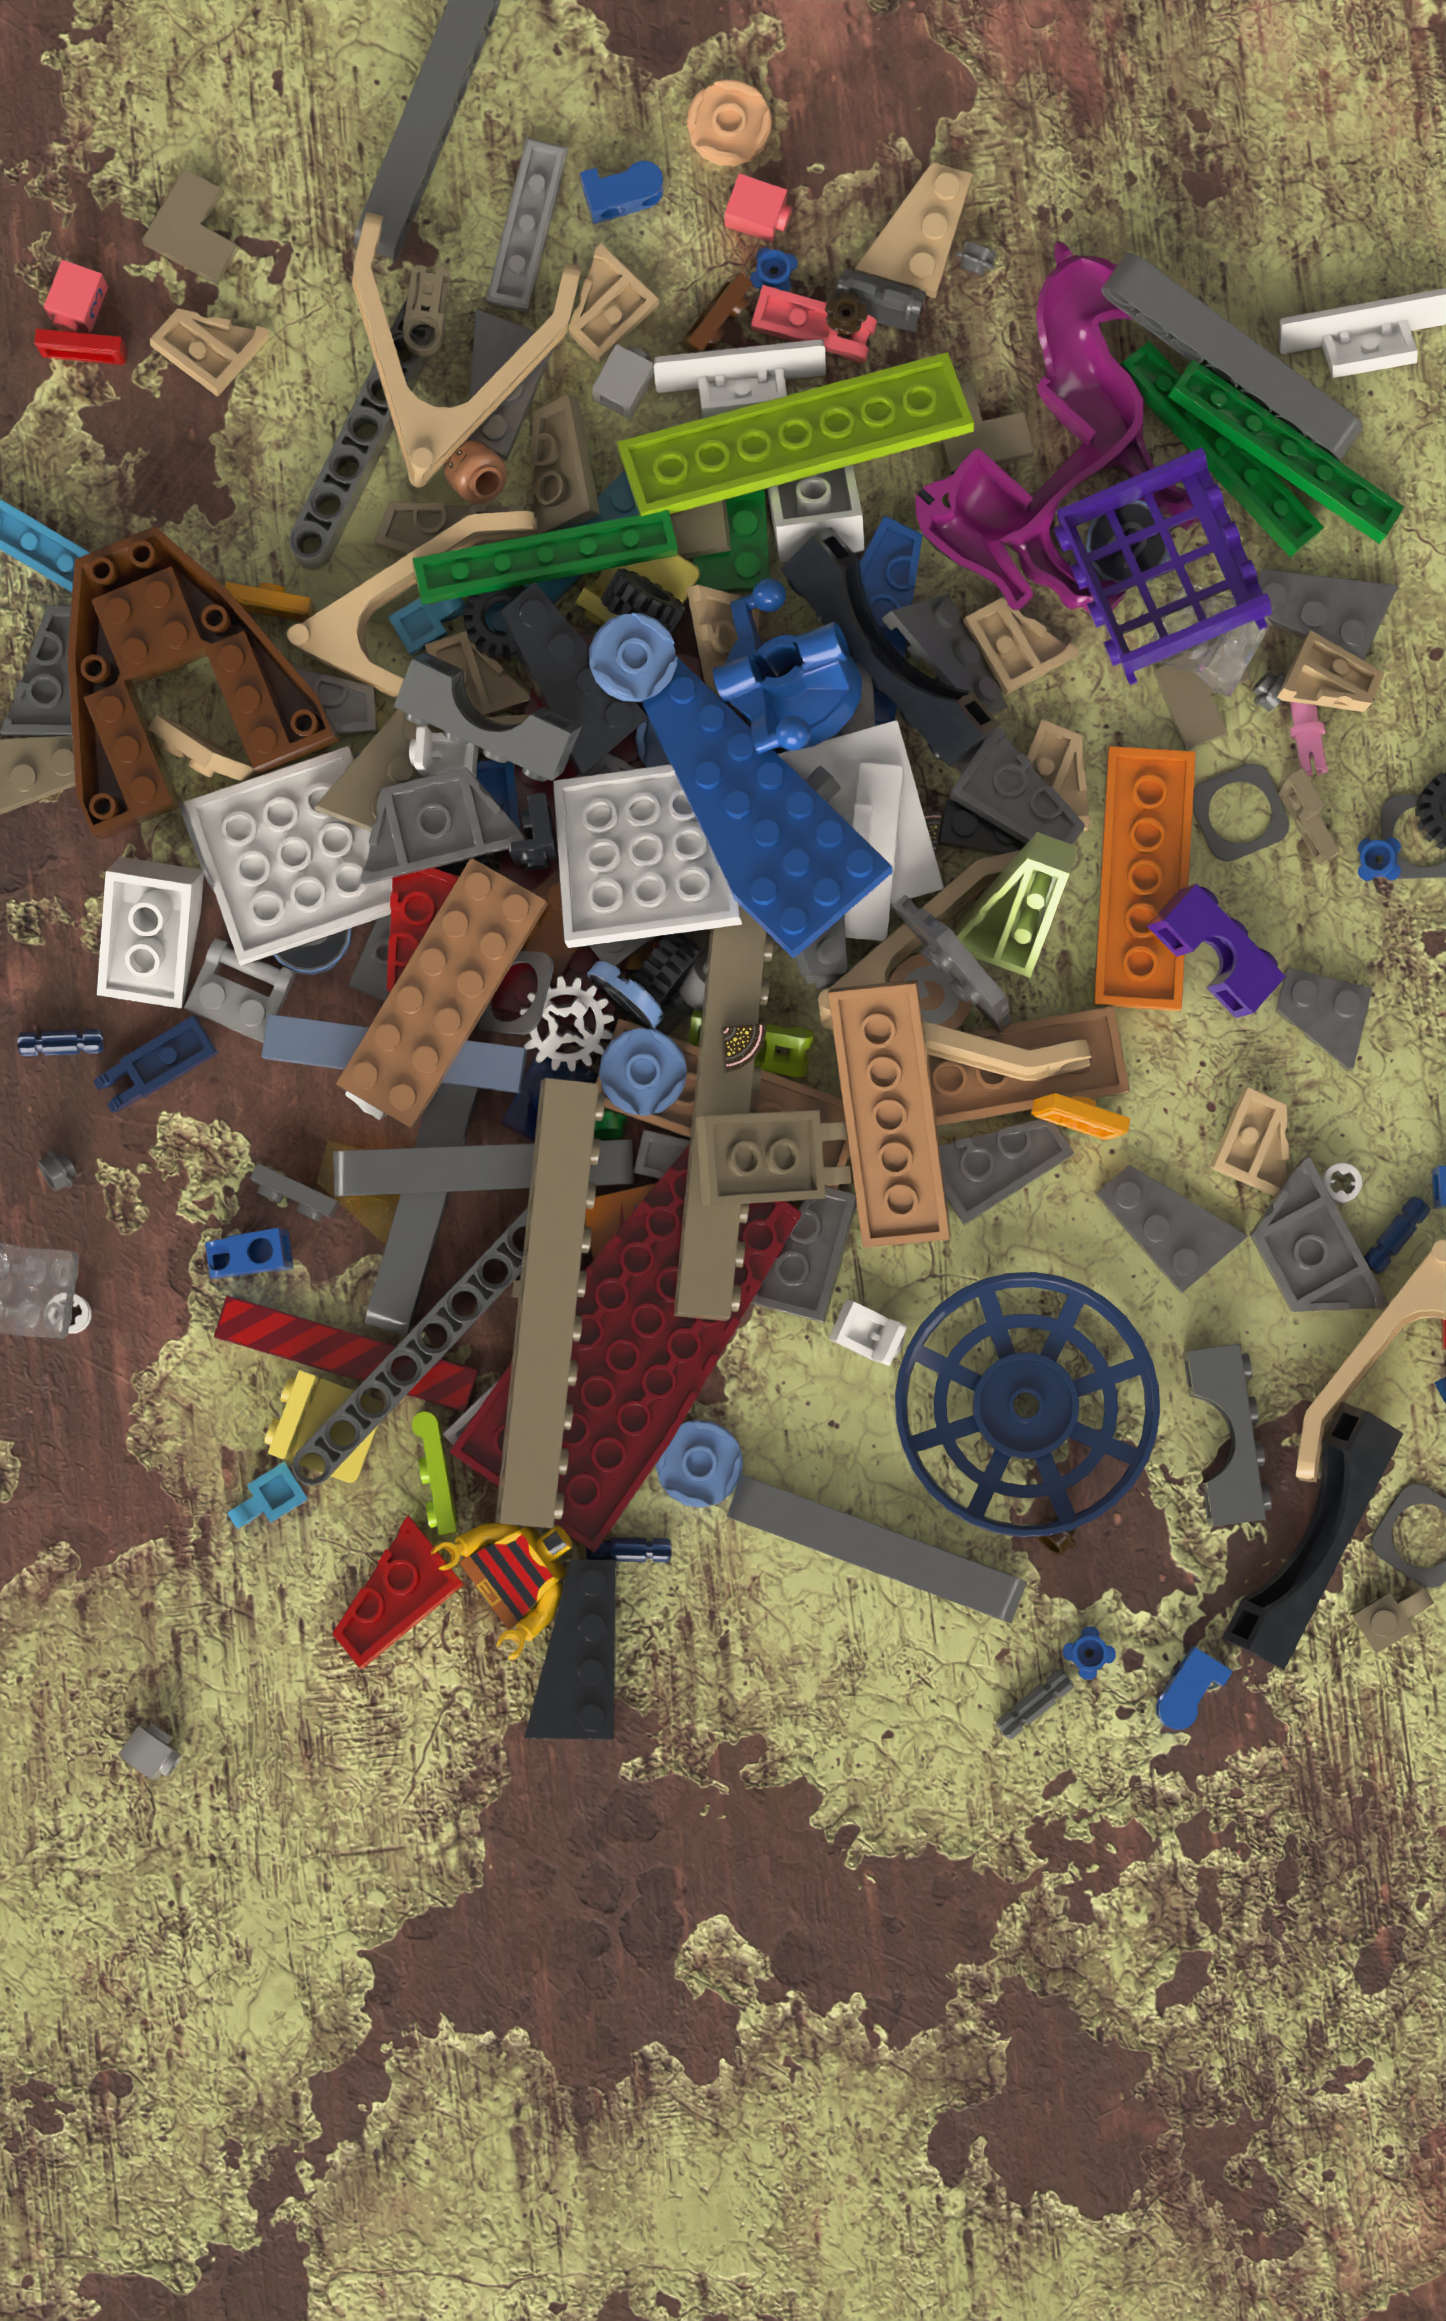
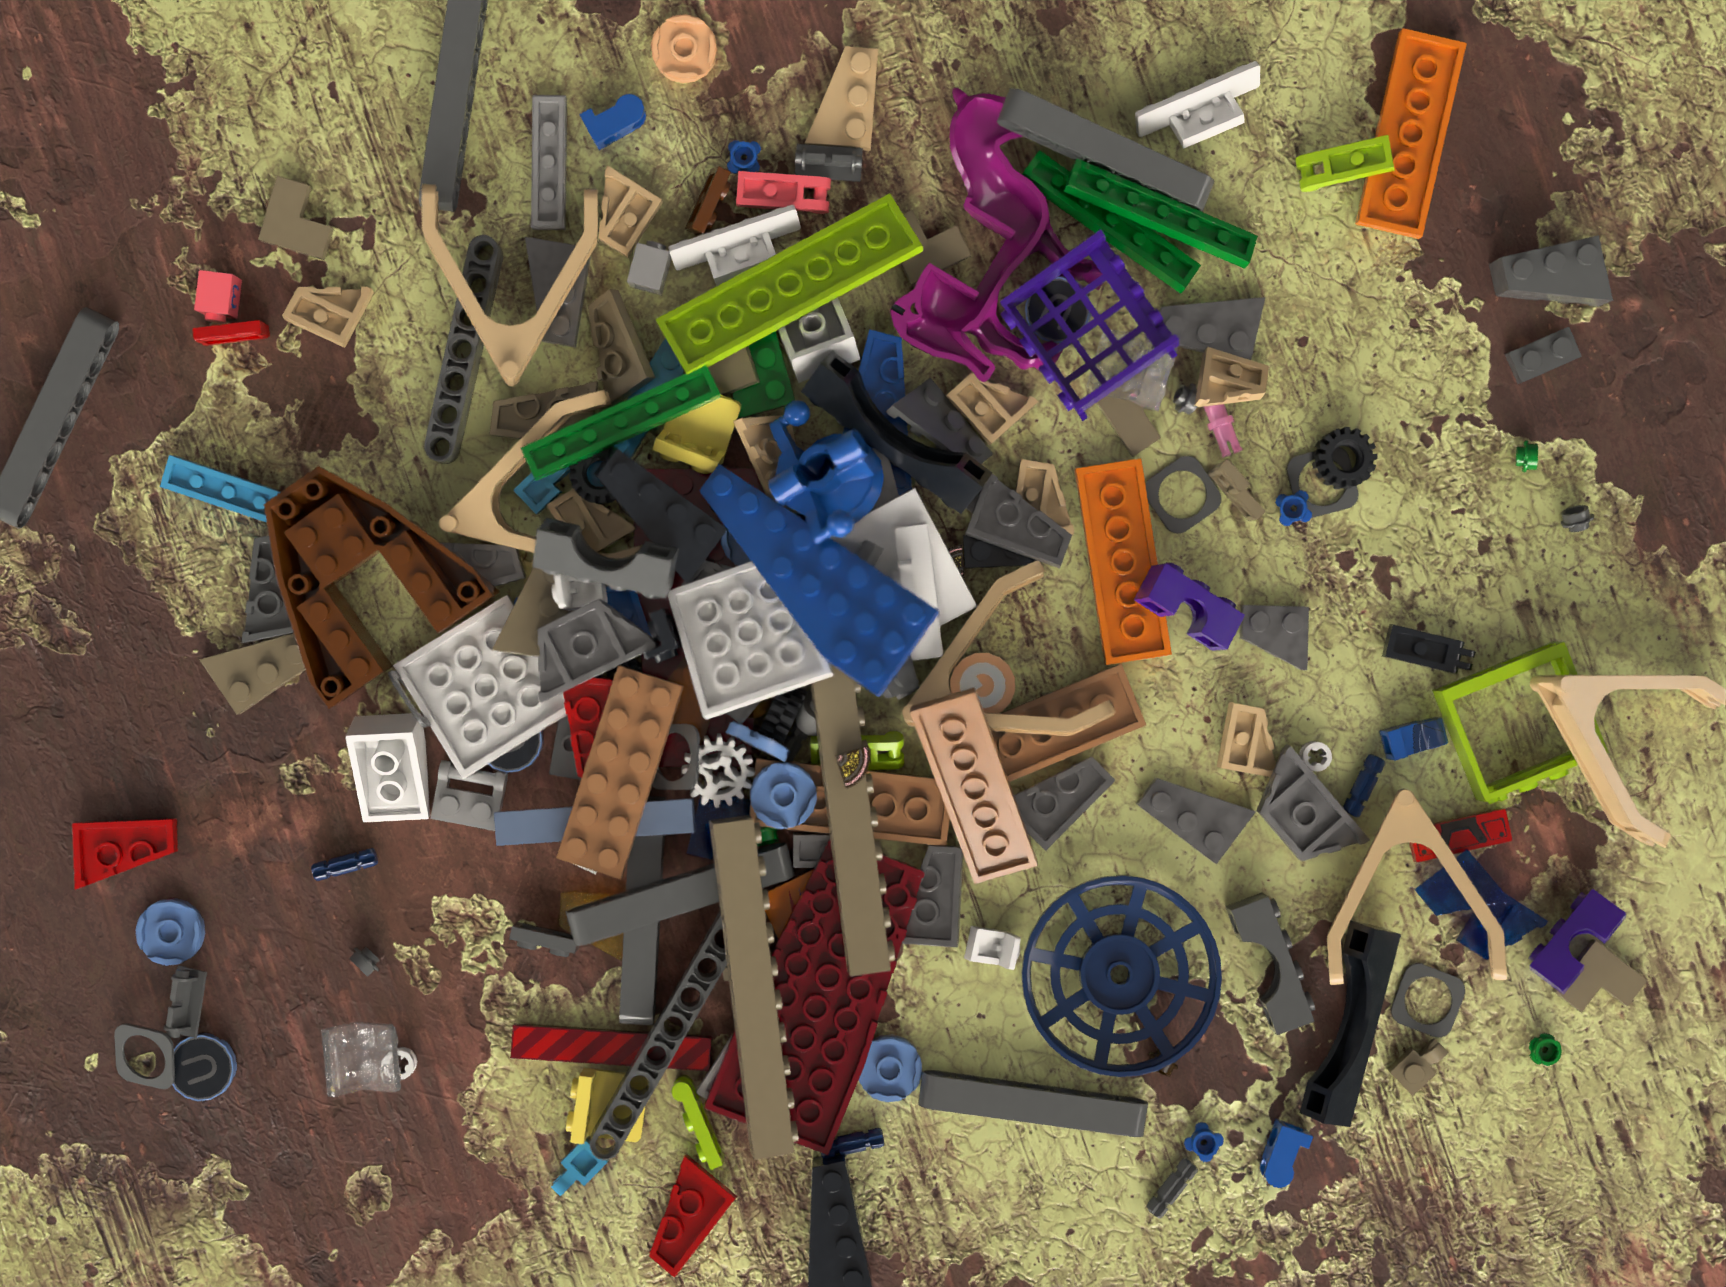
camera: 15 degrees left, 5 degrees up
dark blue hinge [93,1015,219,1113] -> none
tan wing [148,714,262,782] -> none
blue leg [205,1228,294,1279] -> none
light orange plate [225,582,315,622] -> none
dark tan piece [403,265,452,357] -> none
torso [431,1523,573,1660] -> none
nougat head [444,440,507,504] -> none
medium blue tile [589,613,677,702] -> none
black tyre [601,568,685,633] -> none
dark tan tile [696,1110,851,1206] -> none
coral brick [725,173,792,243] -> none
dark brown plate [825,292,867,334] -> none
flat silver wing [891,895,1013,1034] -> none
yellowish green wedge [954,832,1078,978] -> none
dark grey plate [955,240,997,276] -> none
light orange plate [1031,1093,1131,1140] -> none

